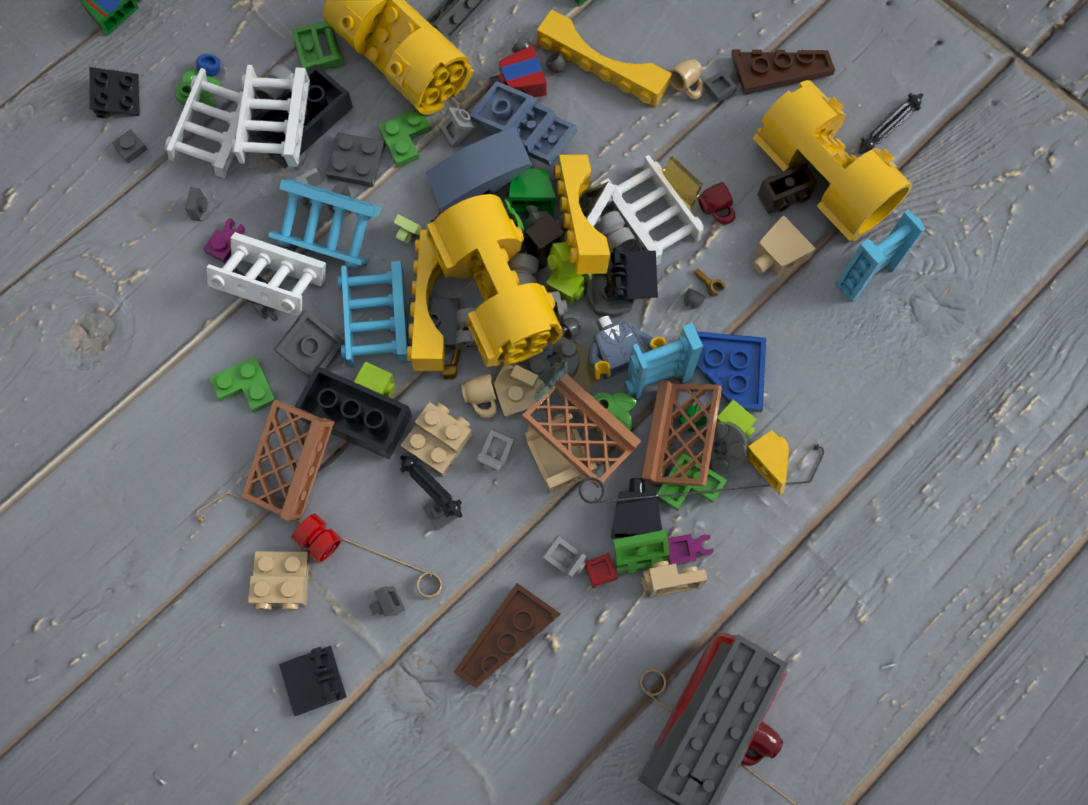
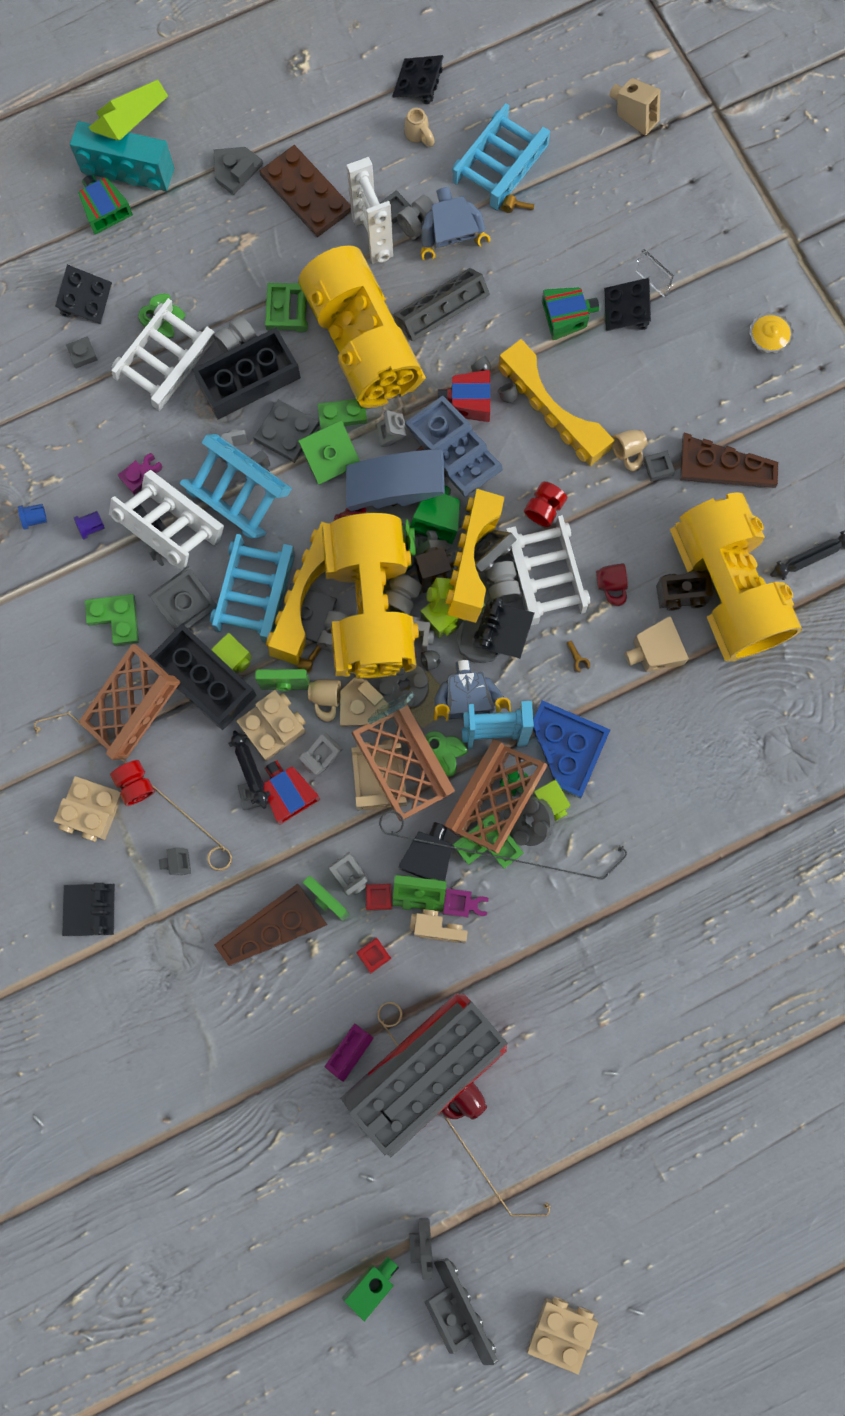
camera: 20 degrees right, 5 degrees up
dark grey plate [185,187,208,221] -> none
blue tile [196,54,221,76] -> none
white fence [232,65,310,167] -> none
yellowish green tile [394,214,425,244] -> none
clear yellow piece [663,156,703,208] -> none
dark grey hinge [684,288,706,309] -> none
yellow slope [746,430,789,495] -> none
medium azure fence [836,210,926,302] -> none
none -> blue bush [18,504,47,530]
none -> dark purple bush [73,511,105,540]
none -> bright green plate [255,669,310,691]
none -> torso [264,760,320,825]
none -> bright green plate [298,420,360,485]
none -> bright green plate [303,876,349,922]
none -> magenta plate [324,1023,374,1082]
none -> red tile [356,938,392,974]
none -> red wheel [524,481,568,527]

